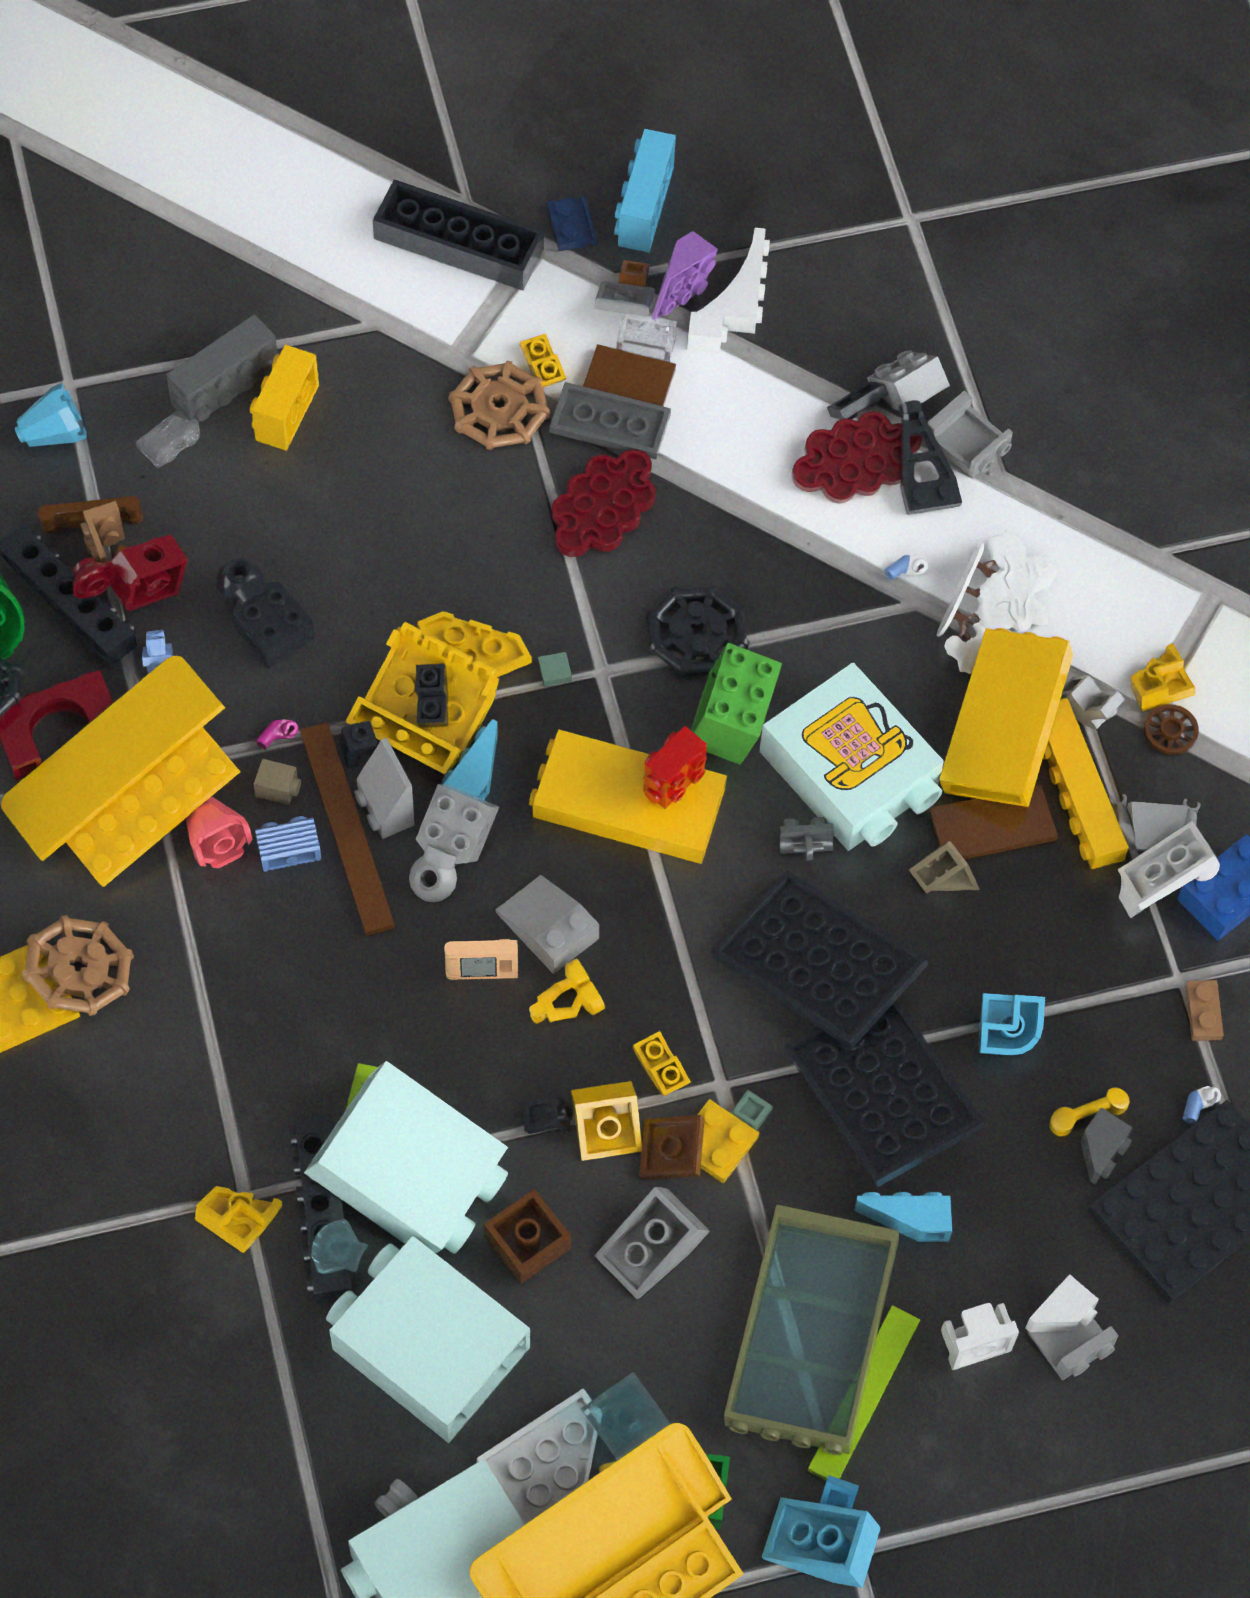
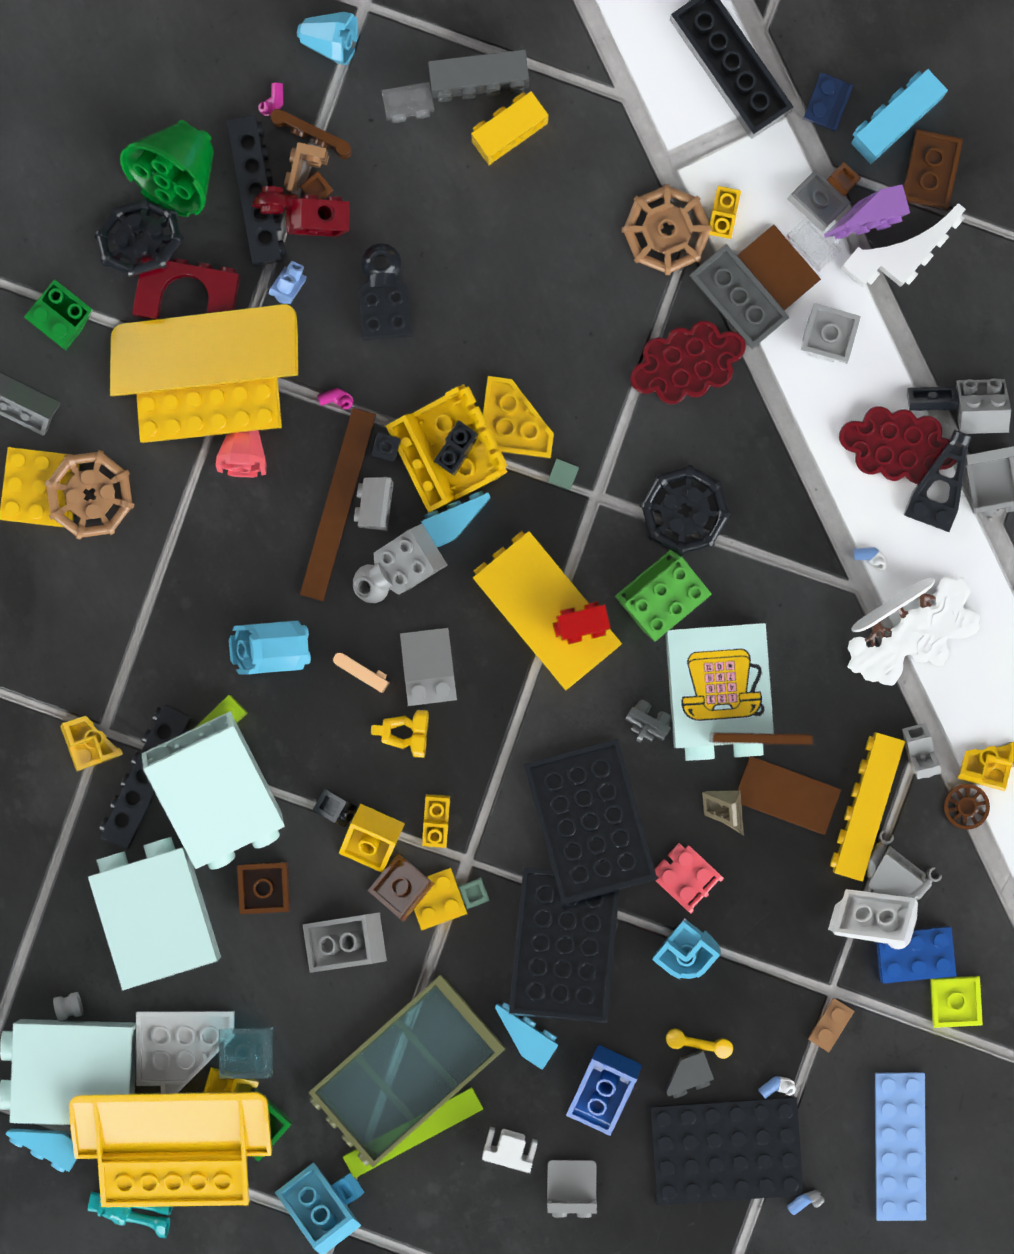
camera: 40 degrees right, 25 degrees up
dark tan brick [254,759,301,805] -> none
medium blue brick [255,816,321,872] -> none
clear light blue animal [311,1219,368,1274] -> none
yellow brick [939,628,1074,807] -> none
white slope [1025,1275,1099,1332] -> none
none -> medium azure brick [229,621,311,674]
none -> dark pink arm [258,83,283,116]
none -> blue slope [566,1045,643,1136]
none -> coral plate [655,843,724,914]
none -> reddish brown tile [710,732,813,745]
none -> light grey panel [800,303,861,364]
none -> reddish brown tile [903,129,963,211]

